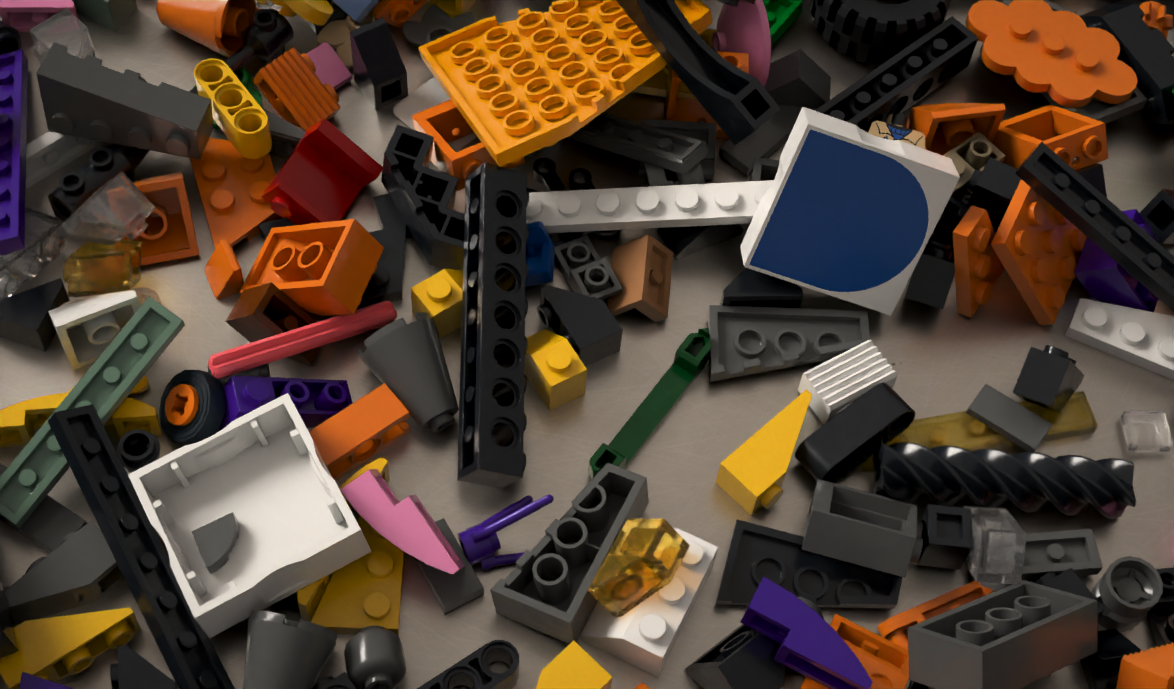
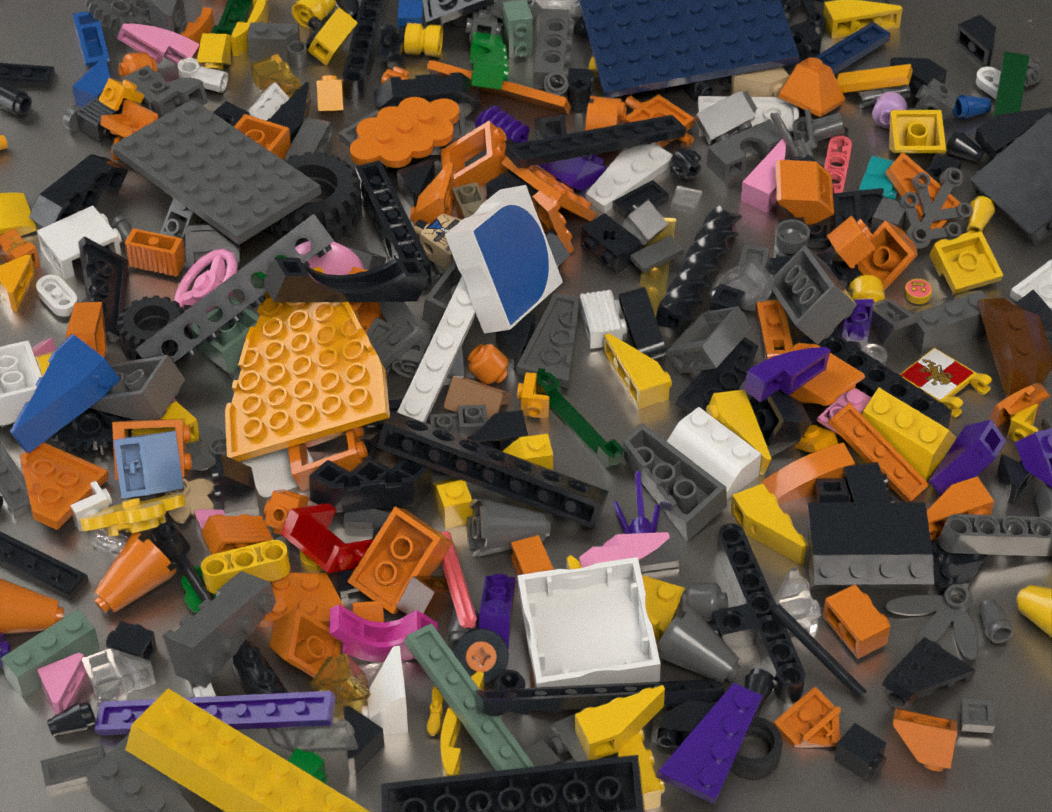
camera: 65 degrees left, 10 degrees down
clear slope [55,171,155,245] -> none
dark grey tile [192,512,239,574] -> none
clear yellow slope [588,518,690,617] -> none
none -> black brick [106,621,157,672]
none -> orange brick [264,489,309,535]
none -> dark pink arch [330,604,438,662]
none -> black slope [397,159,435,208]
none -> orange head [467,344,508,385]
none -> dark purple piece [475,105,530,143]
none -> light orange bracket [517,372,550,418]
none -> yellow slope [575,685,665,760]
none -> black brick [581,213,641,274]
none -> black tile [612,180,669,217]
none -> yellow slope [706,390,772,475]

